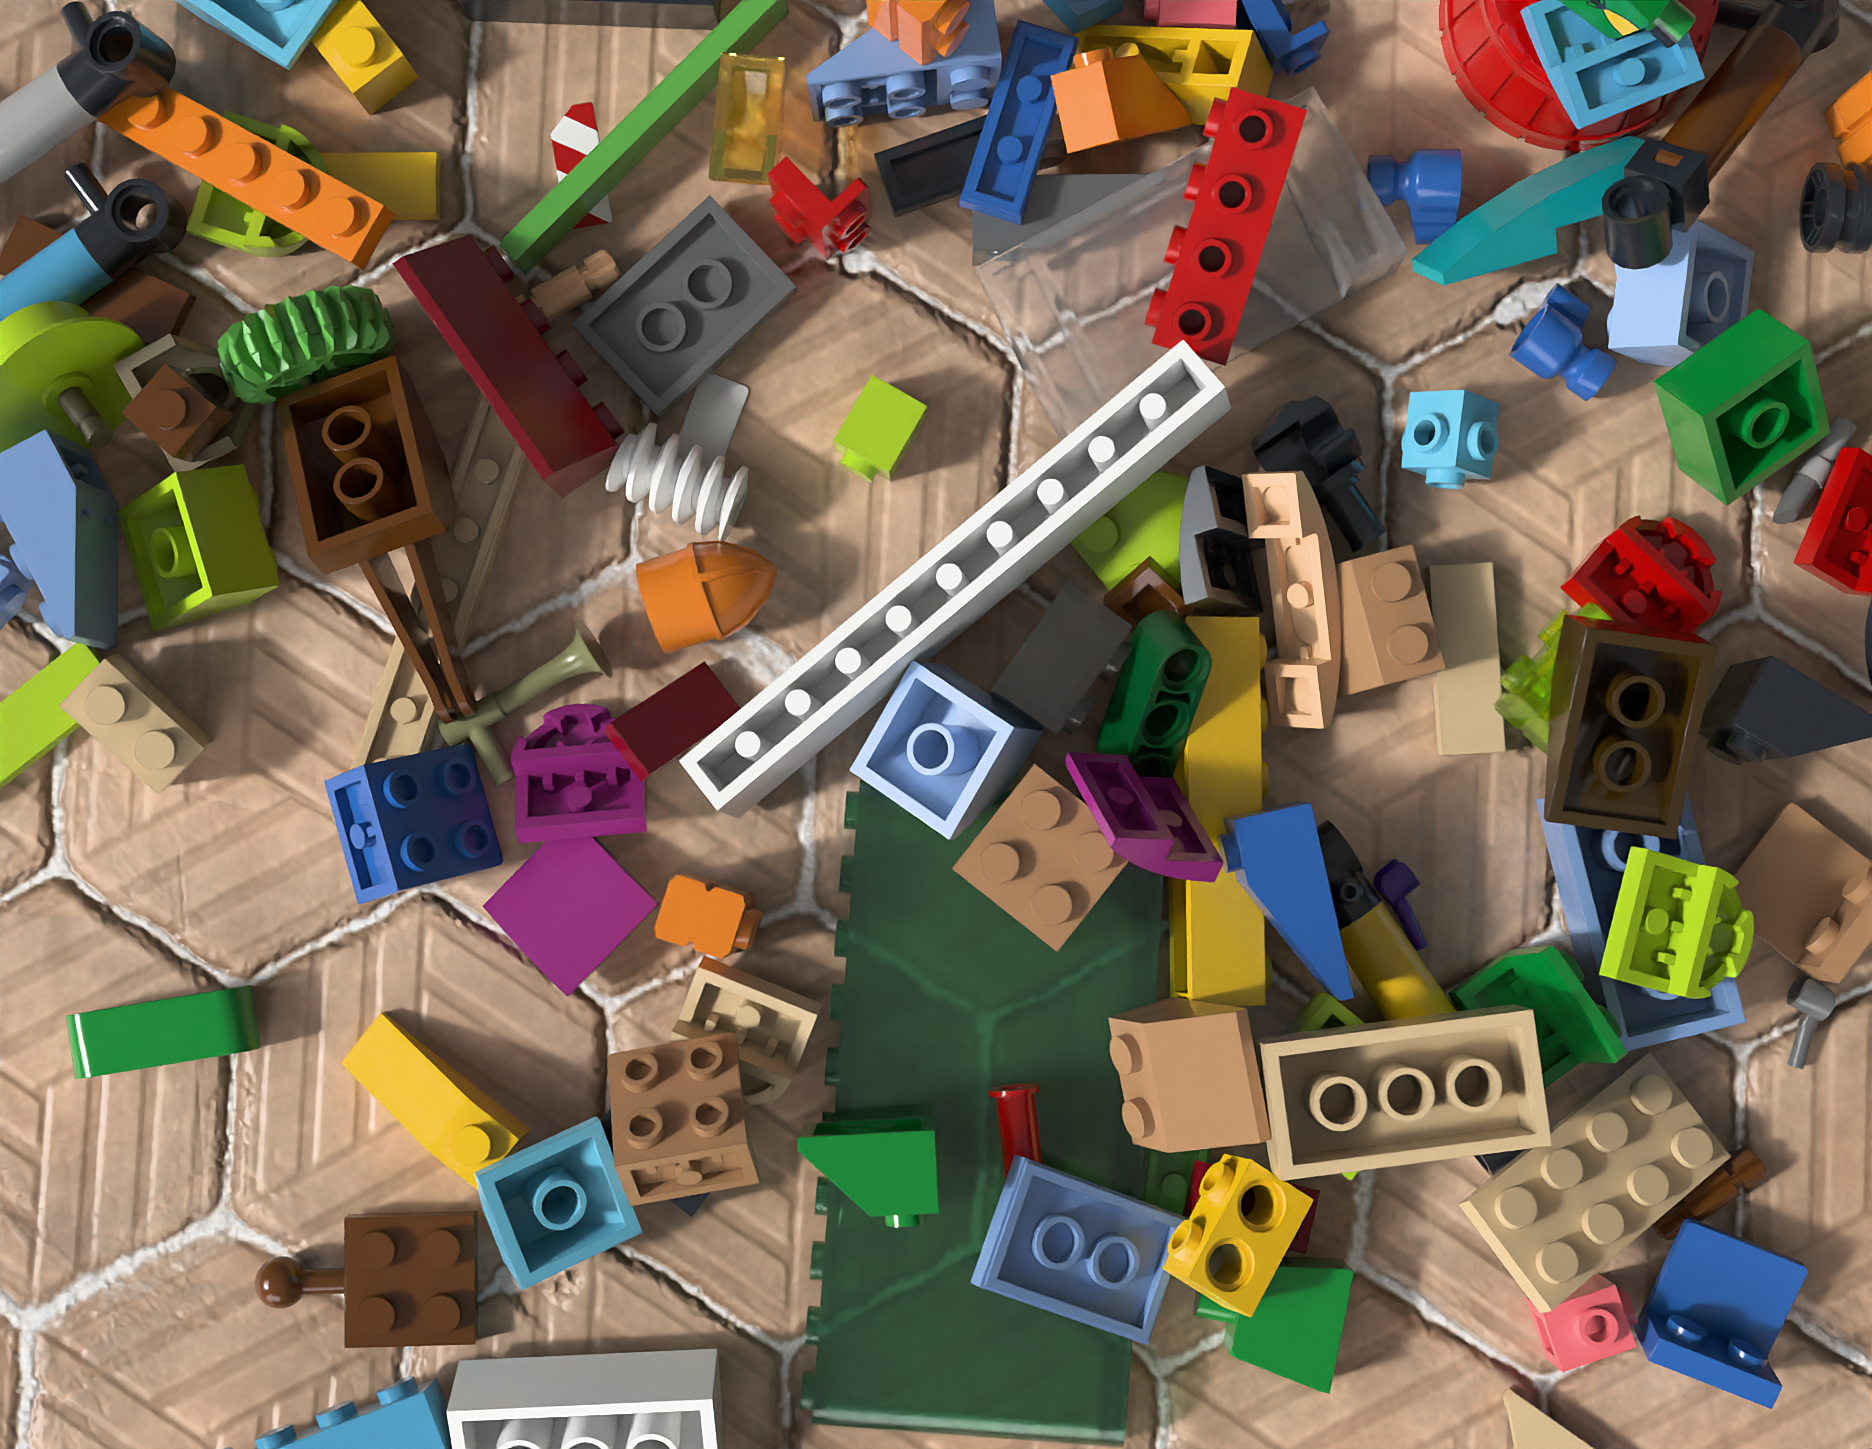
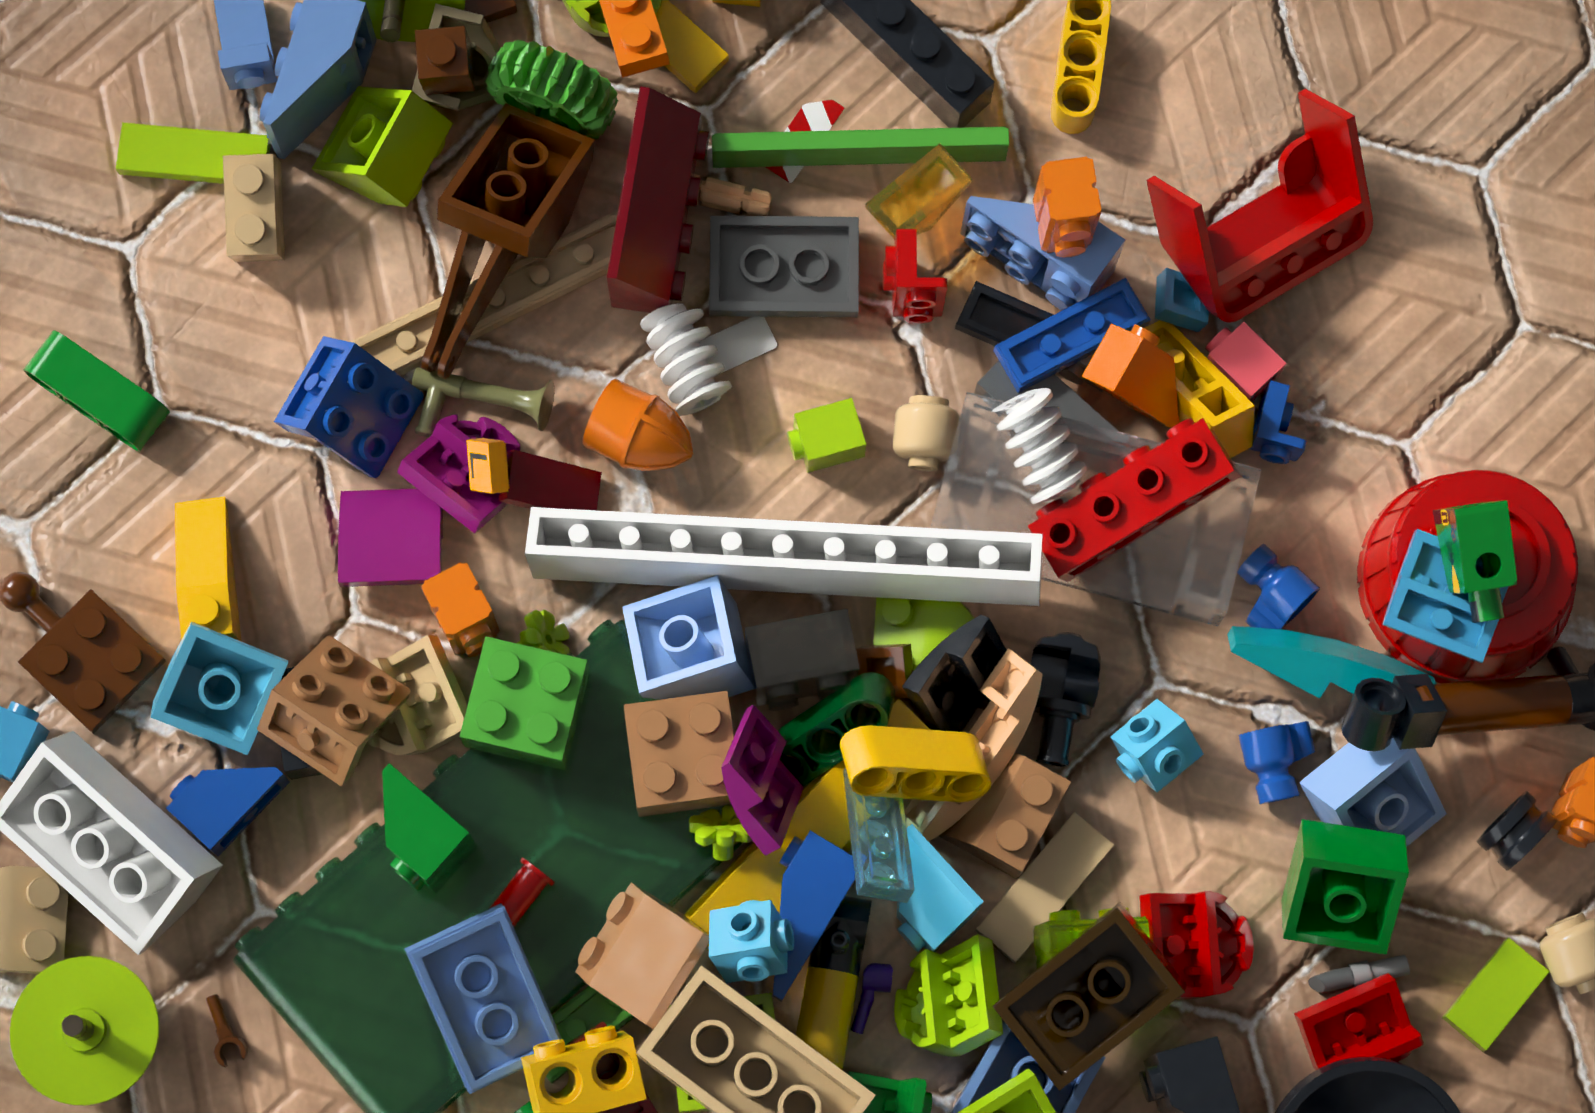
camera: 40 degrees right, 10 degrees down
none -> blue slope [166,767,290,857]
none -> bright green brick [459,636,590,770]
none -> light orange tile [466,438,509,494]
none -> lime plant [517,610,571,656]
none -> lime plant [689,805,752,861]
none -> medium azure brick [709,900,794,983]
none -> yellow beam [839,725,992,802]
none -> clear light blue plate [843,767,915,903]
none -> tan head [893,395,960,471]
none -> lime slope [894,934,1003,1057]
none -> medium azure slope [897,824,984,952]
none -> white piece [991,388,1087,504]

